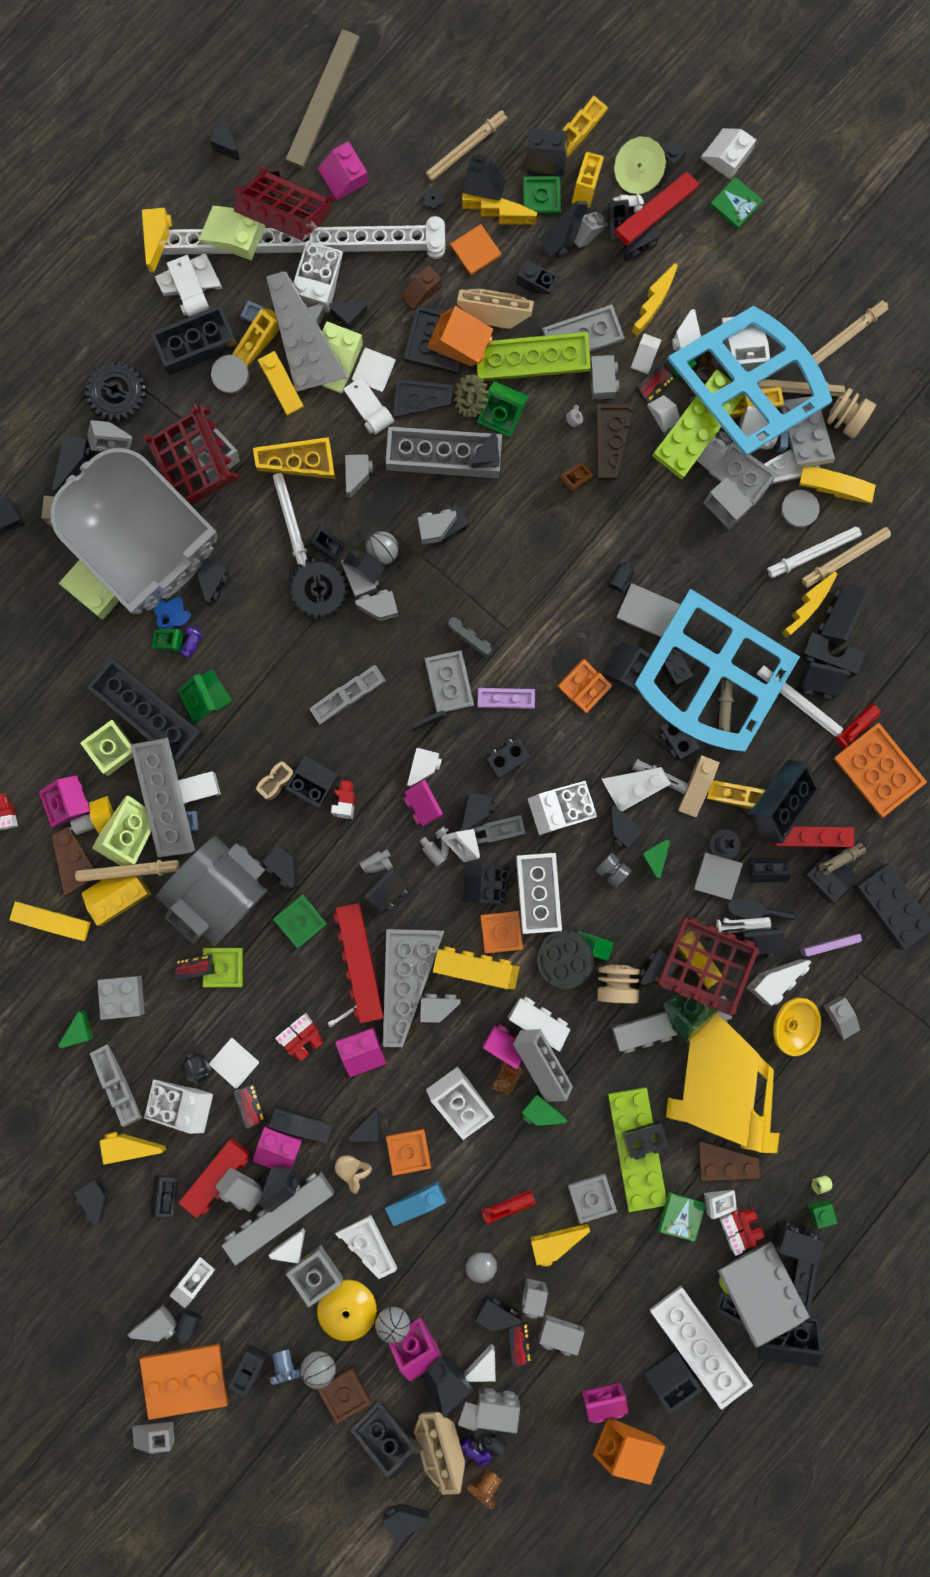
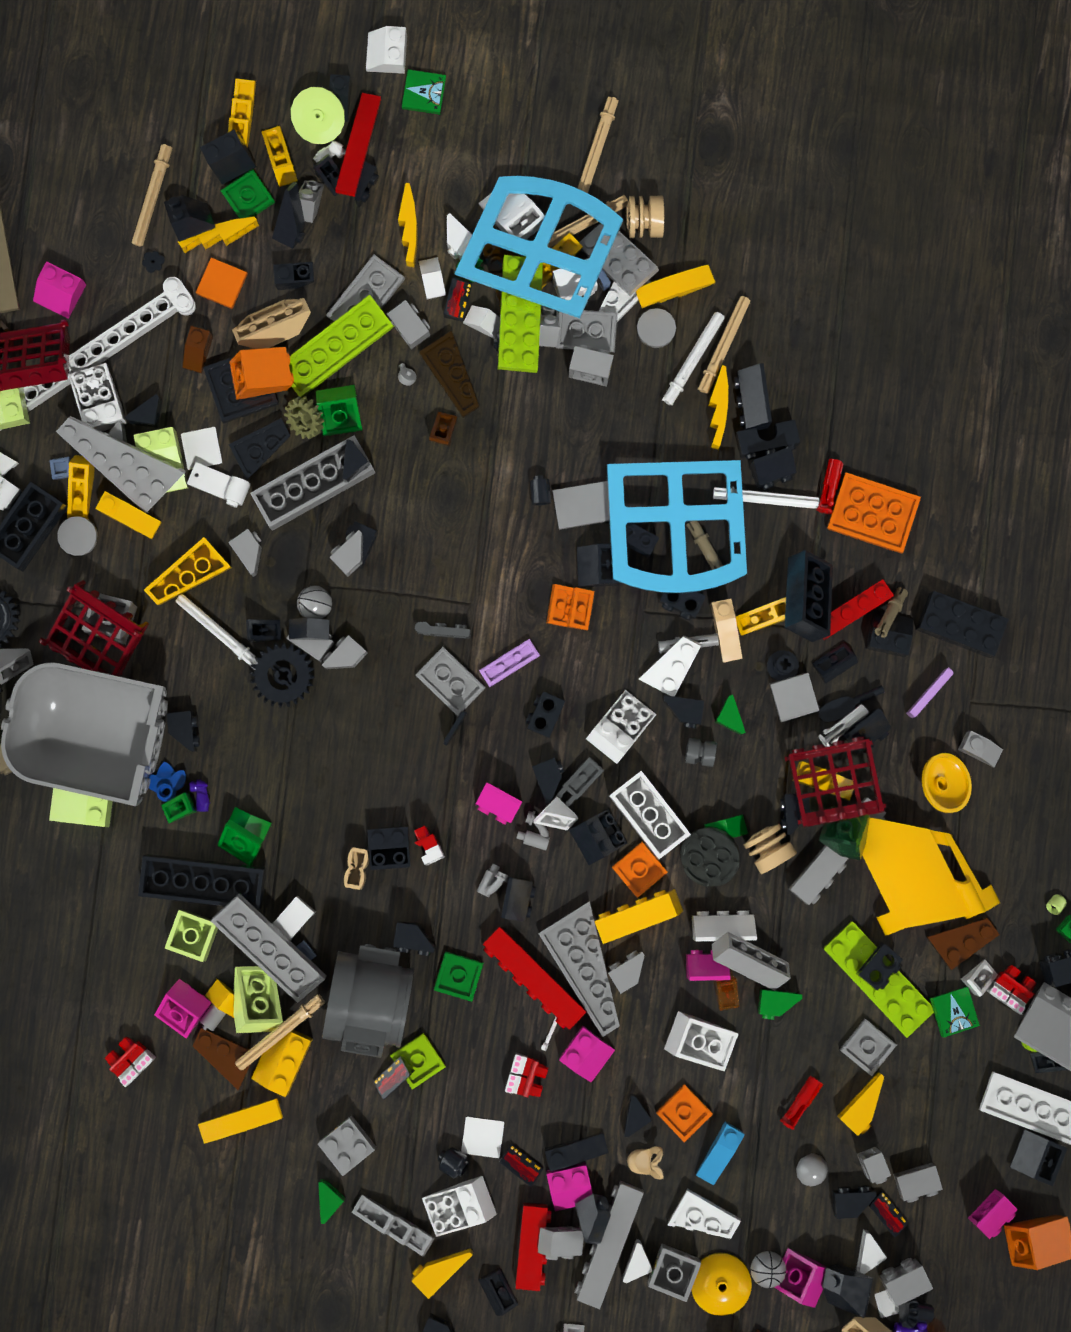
camera: 25 degrees left, 0 degrees up
light grey slope [309,665,386,724] -> none
white slope [407,748,442,787] -> none
white slope [746,959,811,1006] -> none

